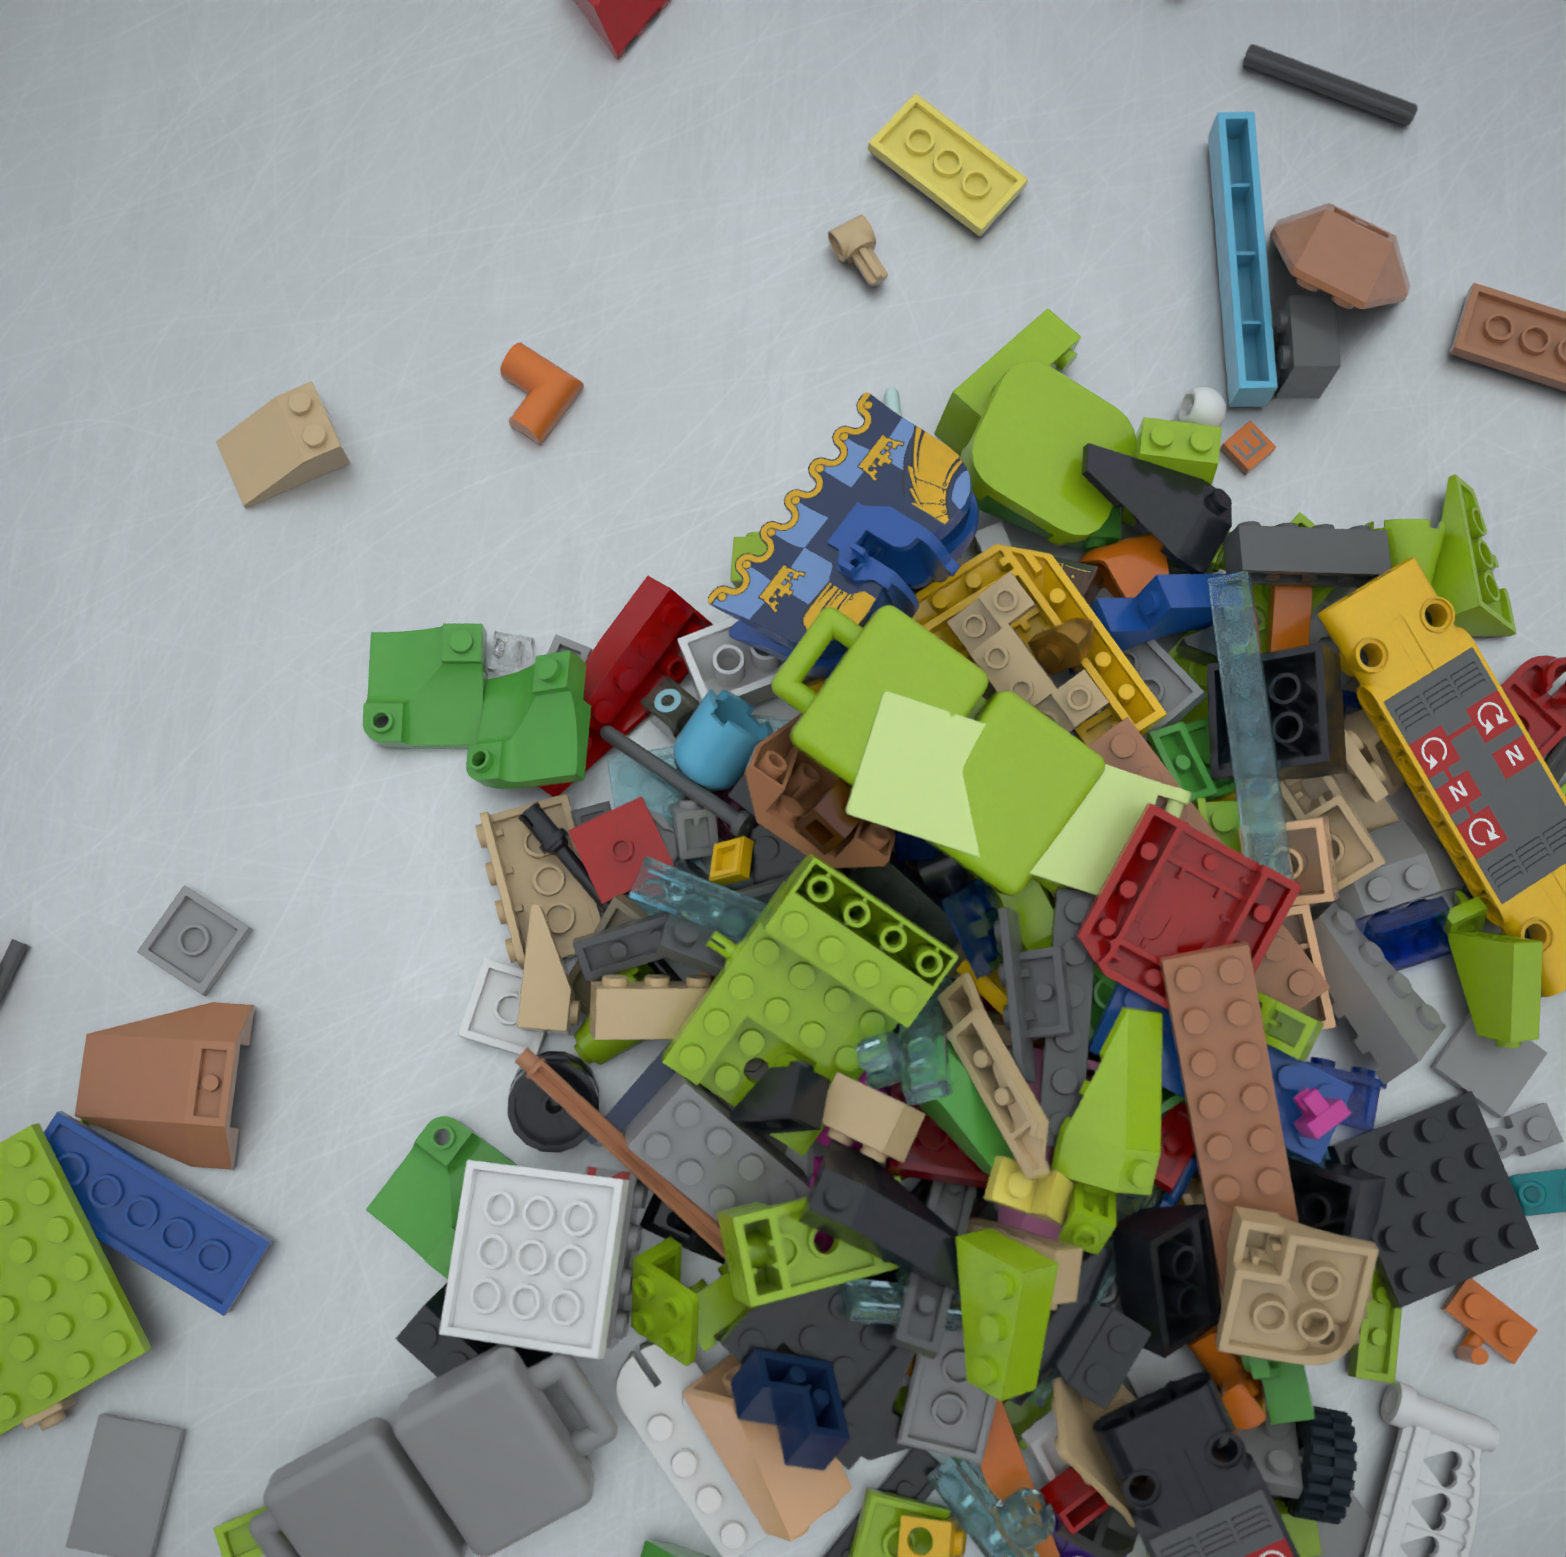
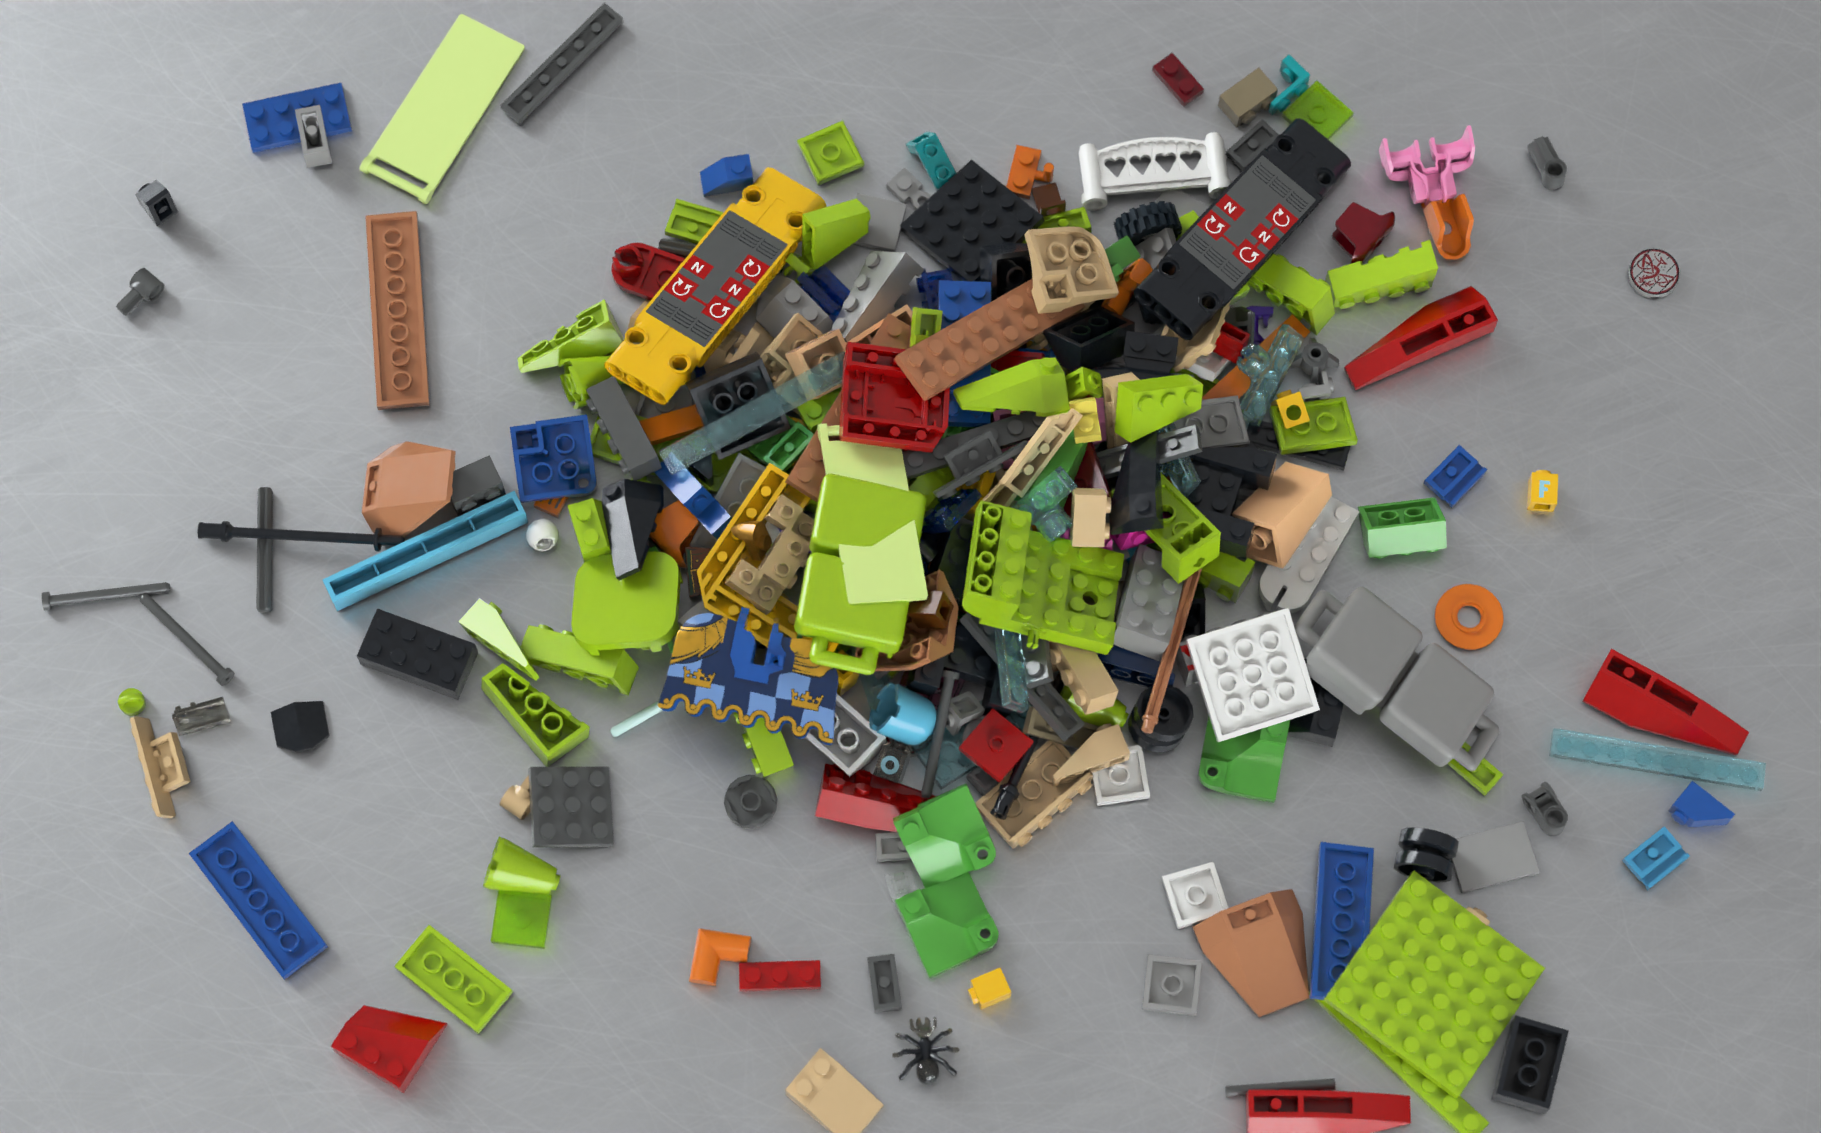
camera: 115 degrees left, 5 degrees down
lime bracket [631,1237,699,1366] -> none
yellow tile [709,836,754,887] -> none
black slope [729,1061,830,1135] -> none
dark blue brick [730,1349,850,1471] -> none
light yellow plate [868,93,1028,237] -> none
dark pink tile [1293,1088,1352,1139] -> none
none -> black bar [197,521,405,552]
none -> black slope [271,701,330,752]
none -> black brick [357,608,478,700]
none -> lime plate [394,925,513,1034]
none -> slope [458,599,540,681]
none -> lime wedge [481,663,590,767]
none -> lime cone [483,837,561,894]
none -> clear neon green tile [491,890,553,949]
none -> blue slope [510,414,597,503]
none -> dark grey plate [528,767,614,847]
none -> dark grey tile [724,775,777,829]
none -> red plate [739,960,821,991]
none -> dark grey plate [867,954,902,1012]
none -> animal [892,1017,959,1085]
none -> yellow brick [968,967,1011,1010]
none -> reddish brown bracket [1032,183,1066,217]
none -> white plate [1162,862,1228,929]
none -> black wheel [1394,827,1459,882]

